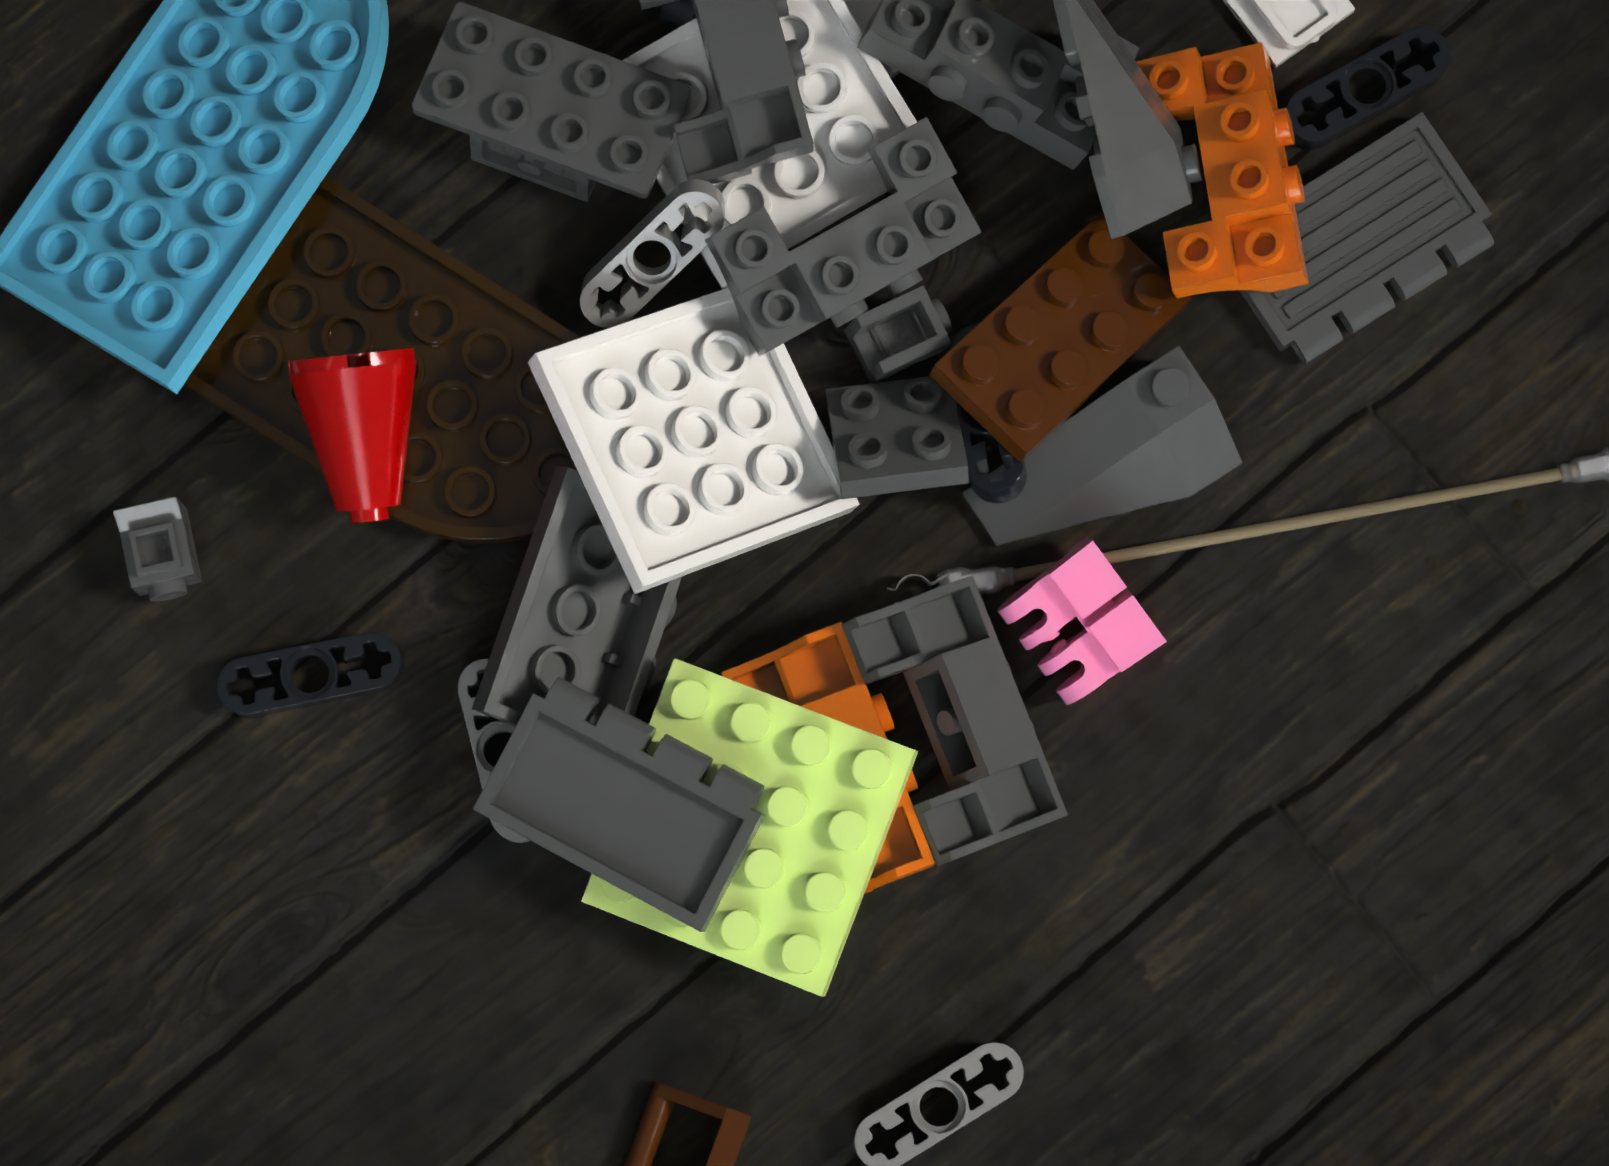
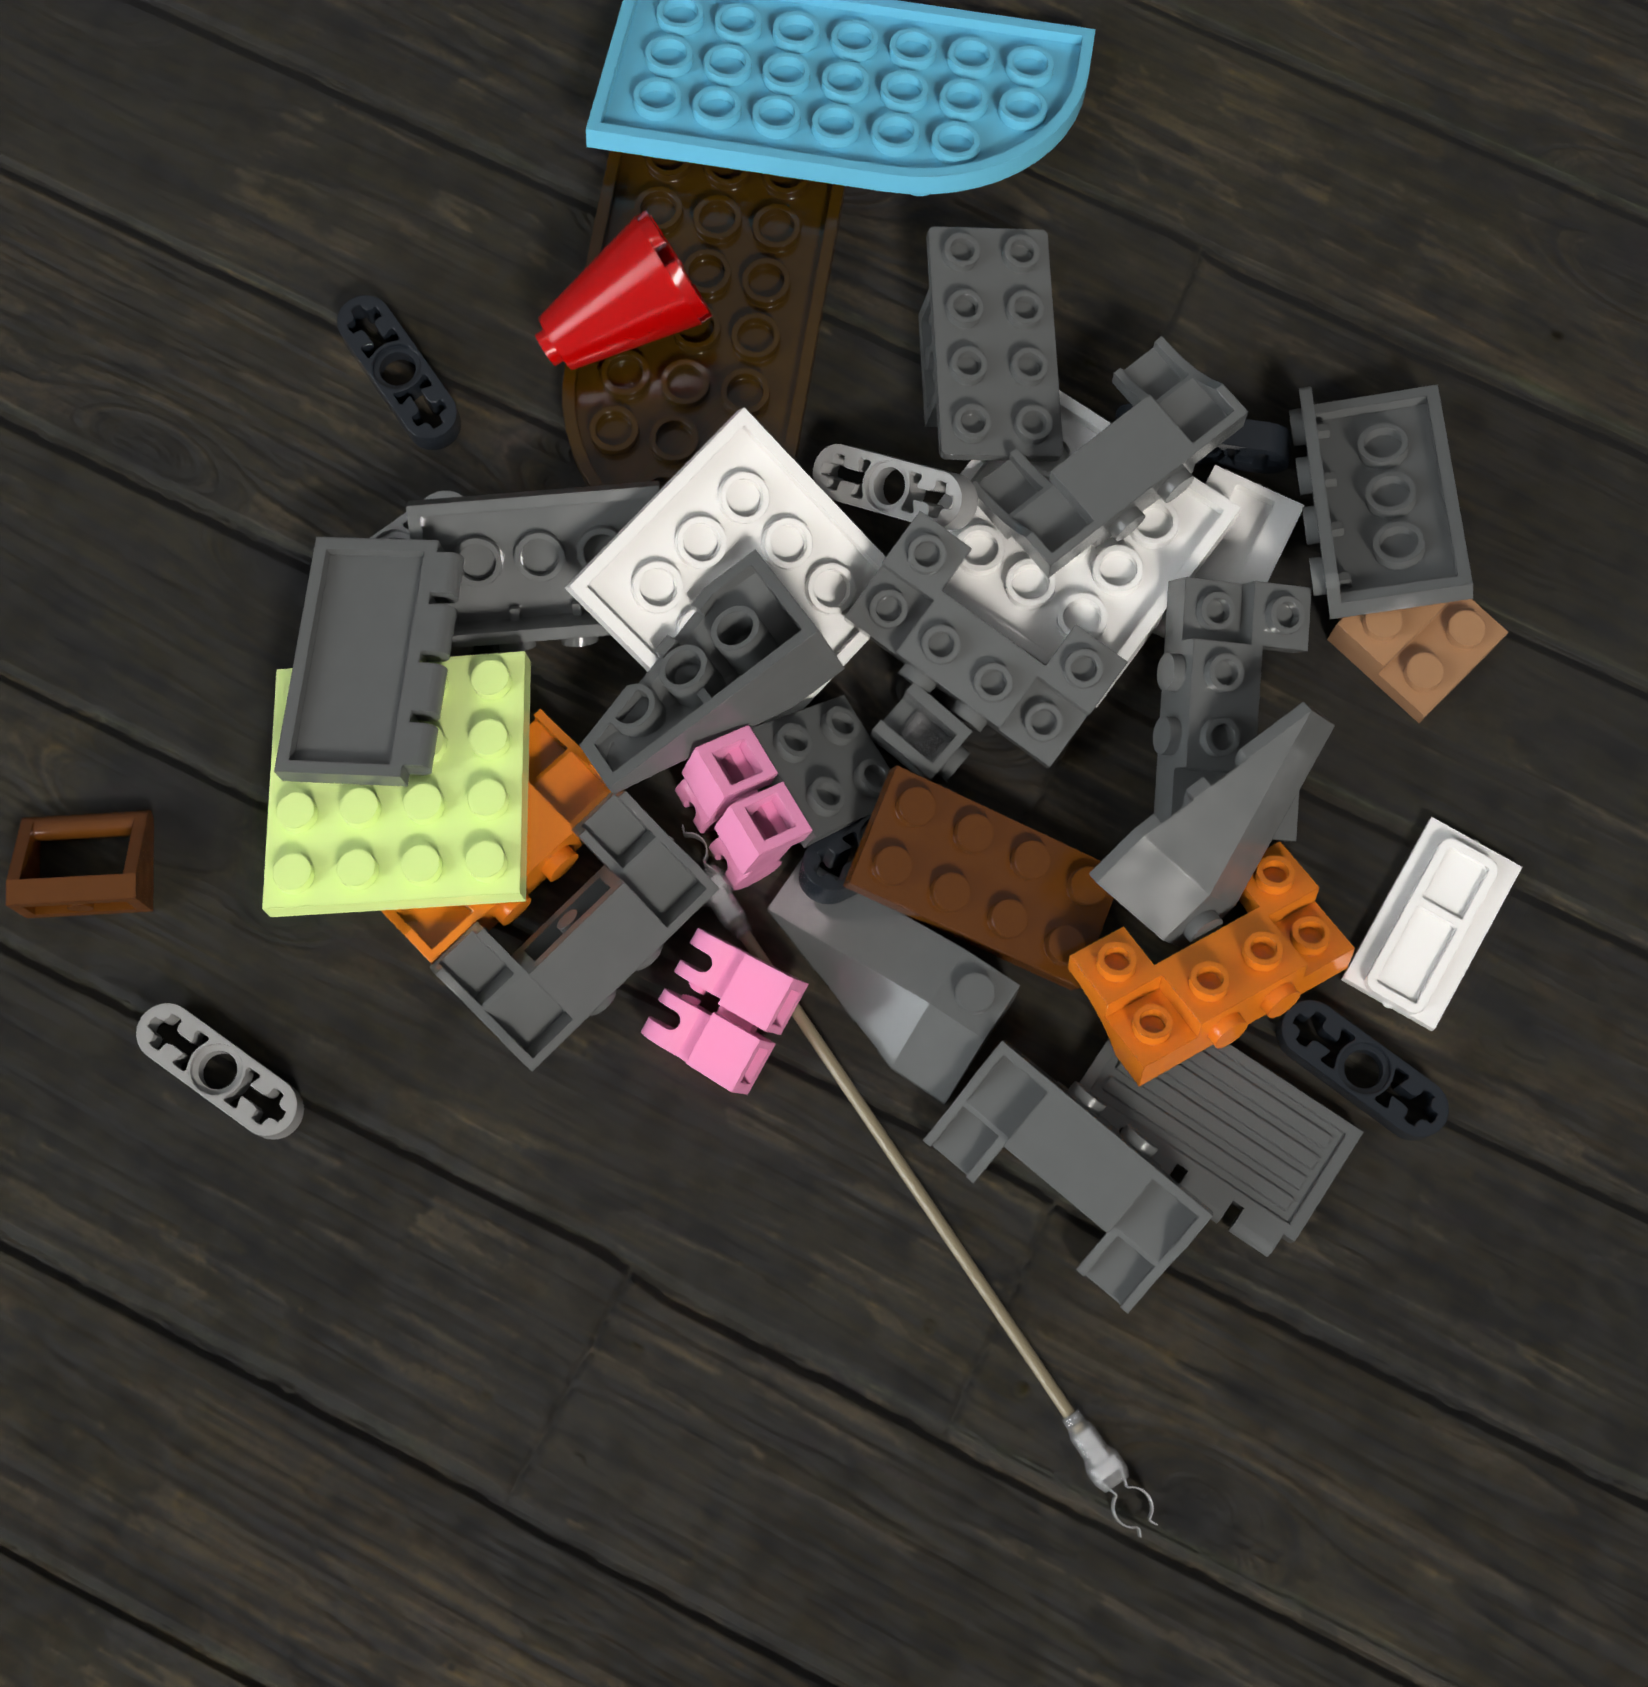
camera: 70 degrees right, 5 degrees down
dark grey window [113,497,202,602] -> none
none -> dark grey wedge [579,549,845,794]
none -> bright pink legs [675,725,813,890]
none -> dark grey bracket [923,1039,1213,1313]

